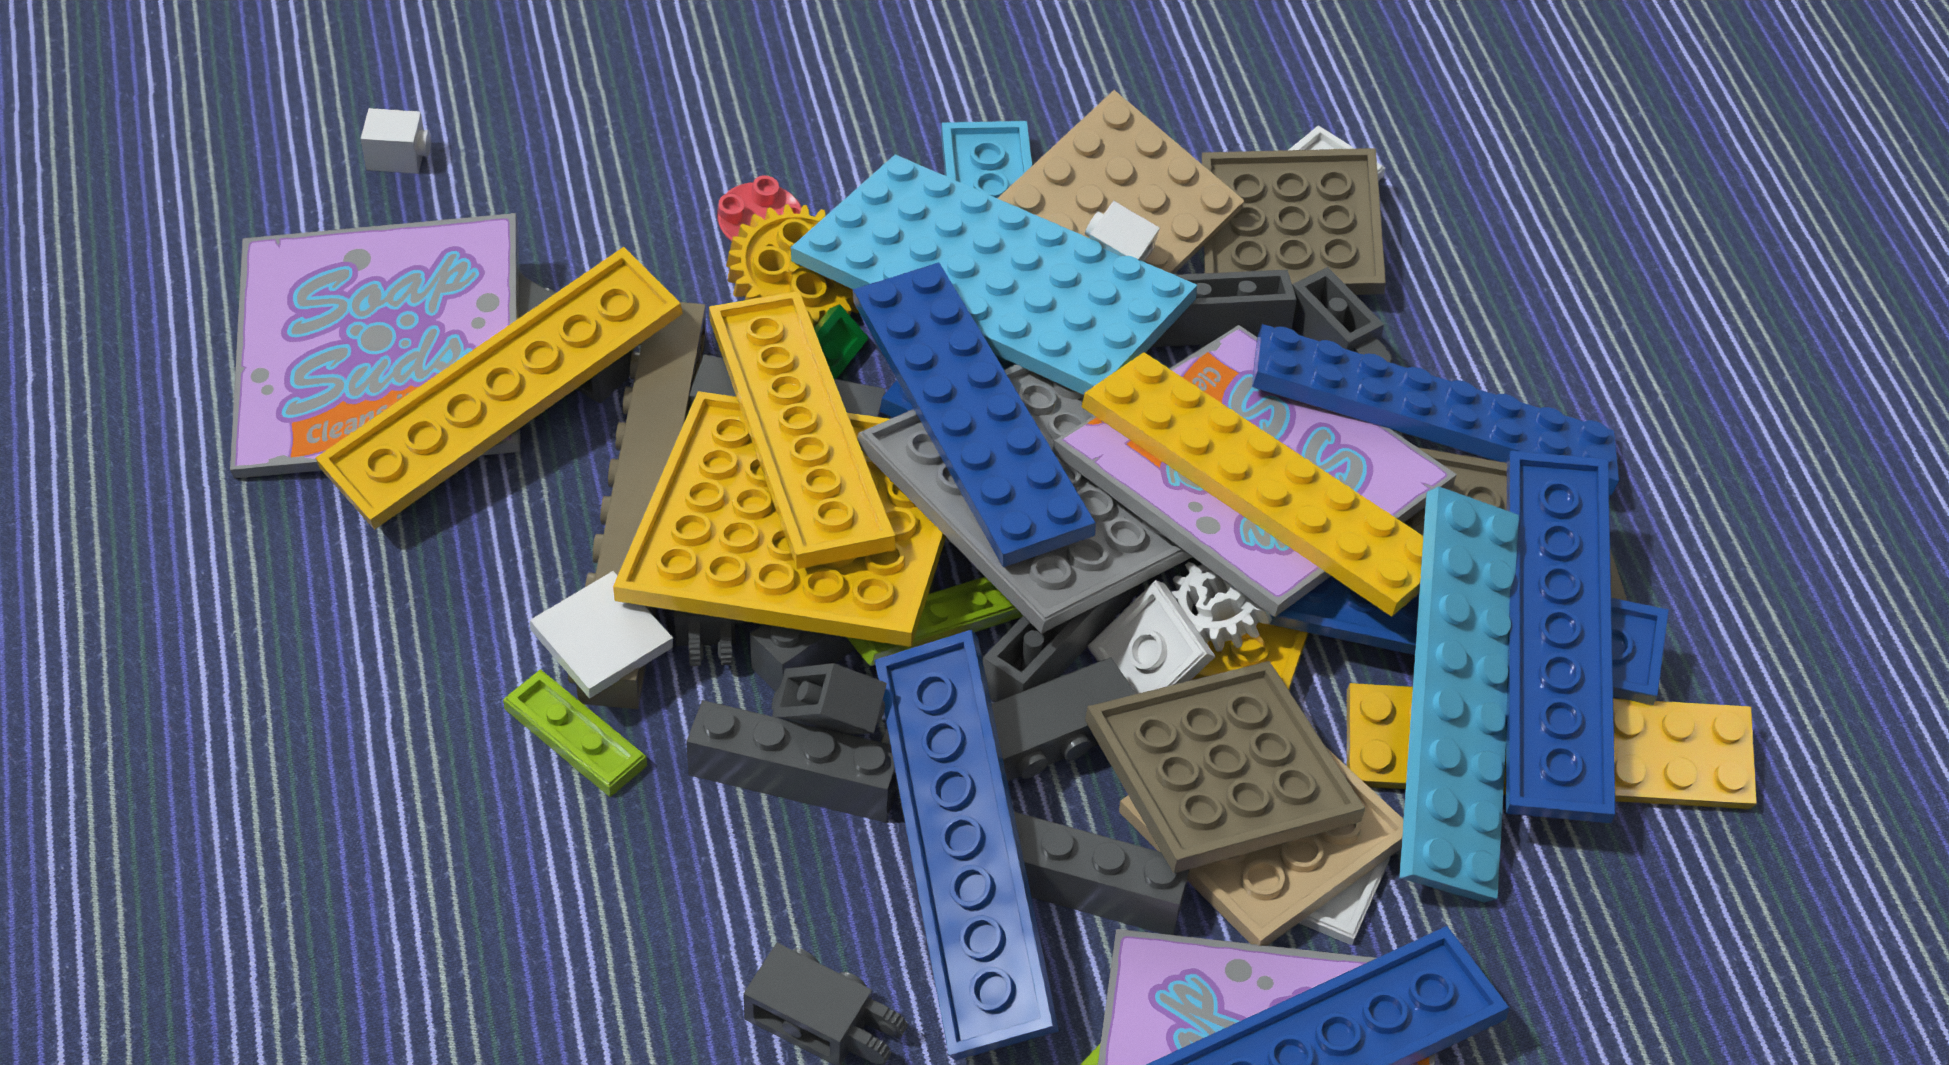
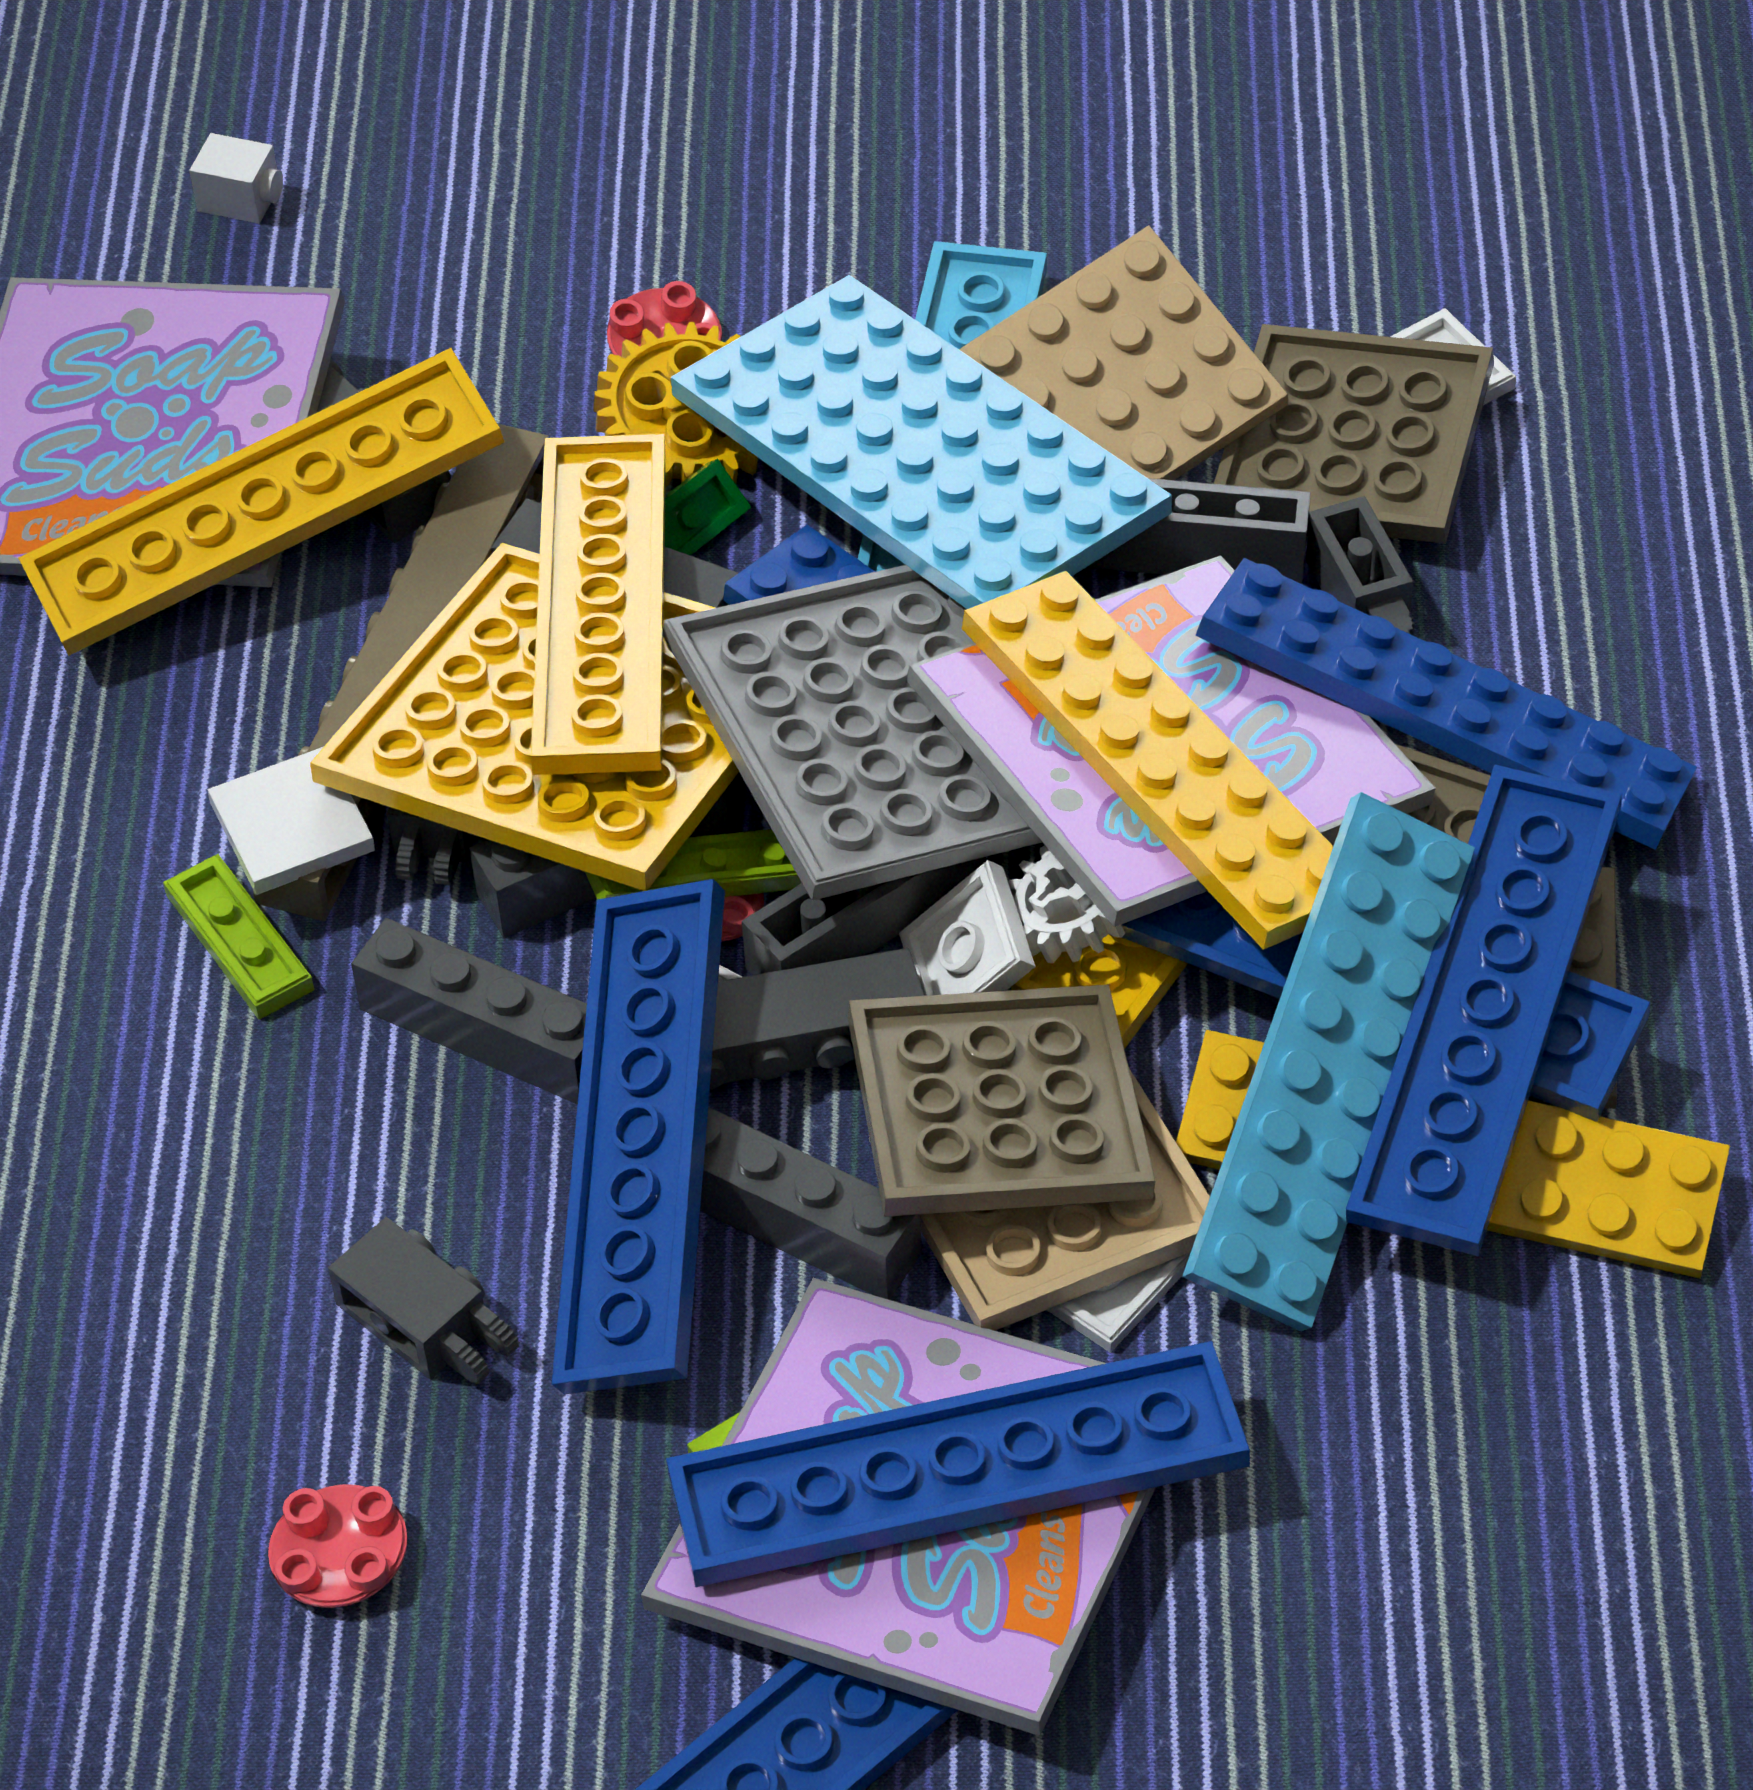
camera: 20 degrees right, 0 degrees up
dark grey hinge [771,663,887,735] -> none
blue plate [853,262,1096,567] -> none
white brick [1085,201,1160,262] -> none

